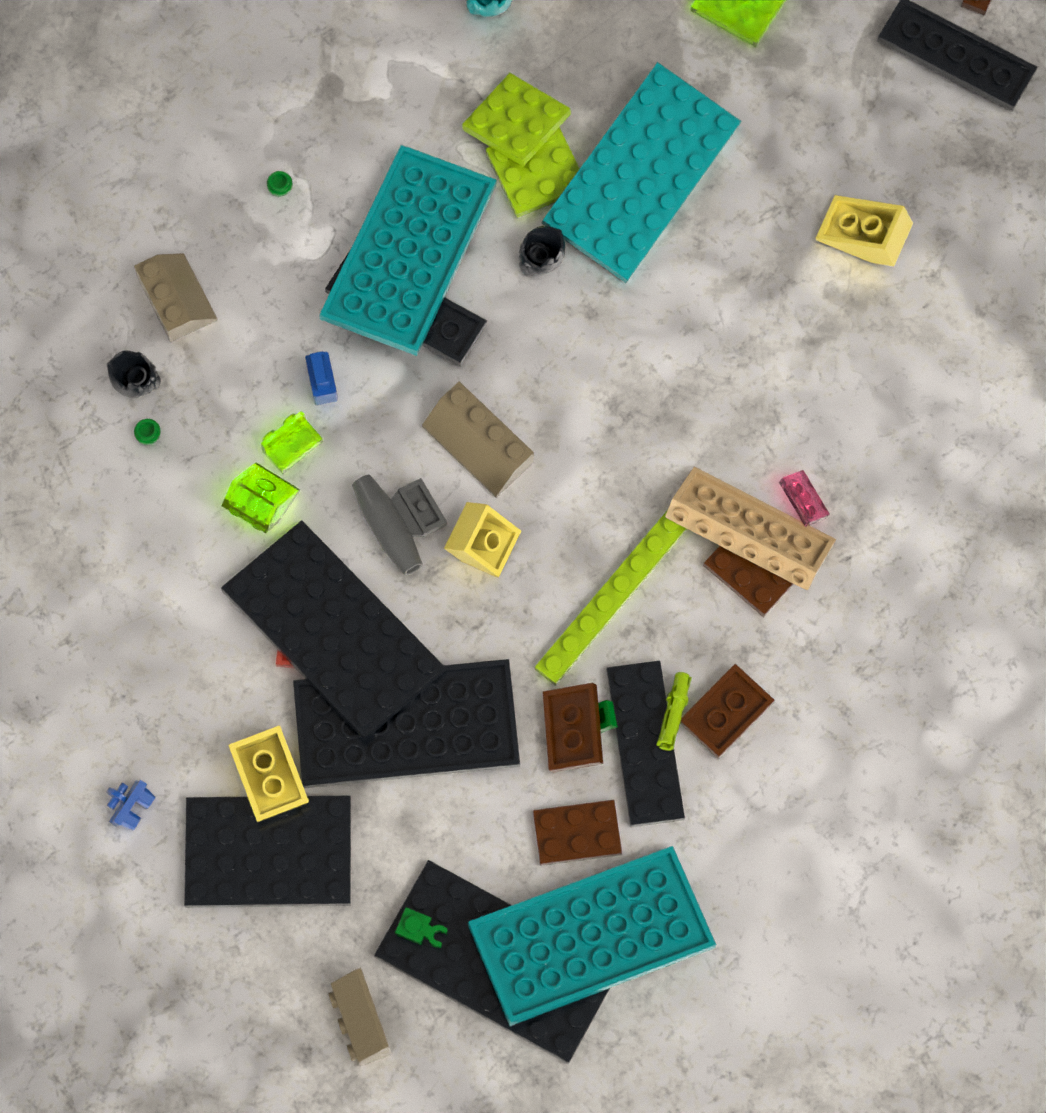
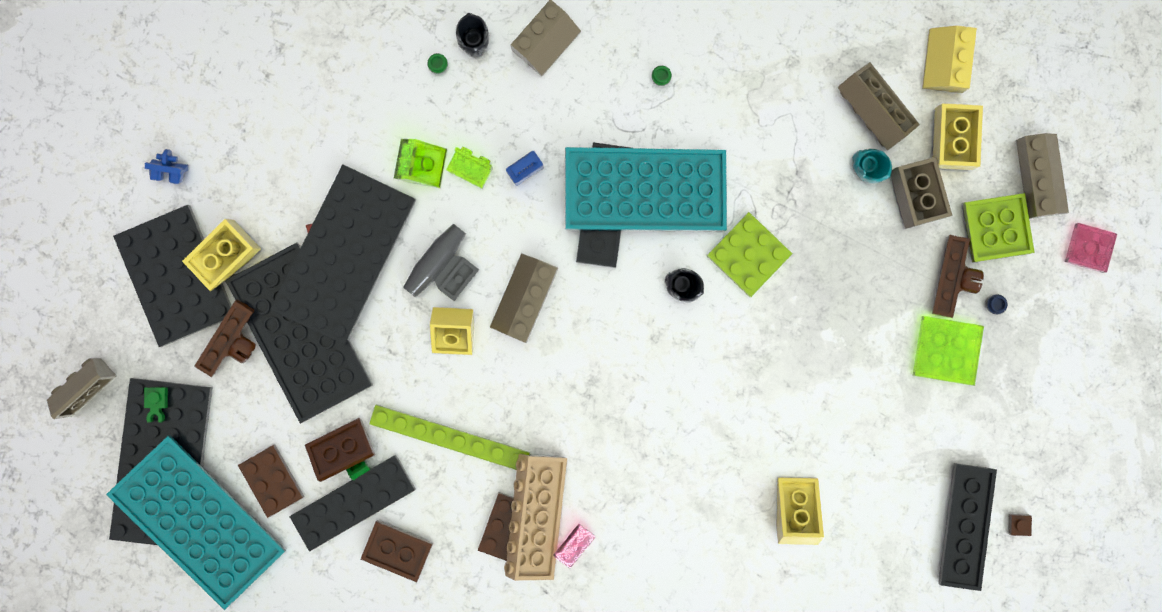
camera: 70 degrees right, 15 degrees up
lime plate [462,73,571,167] -> none
teal plate [541,62,742,283] -> none
lime pin [657,672,692,750] -> none
none -> reddish brown plate [194,299,256,377]

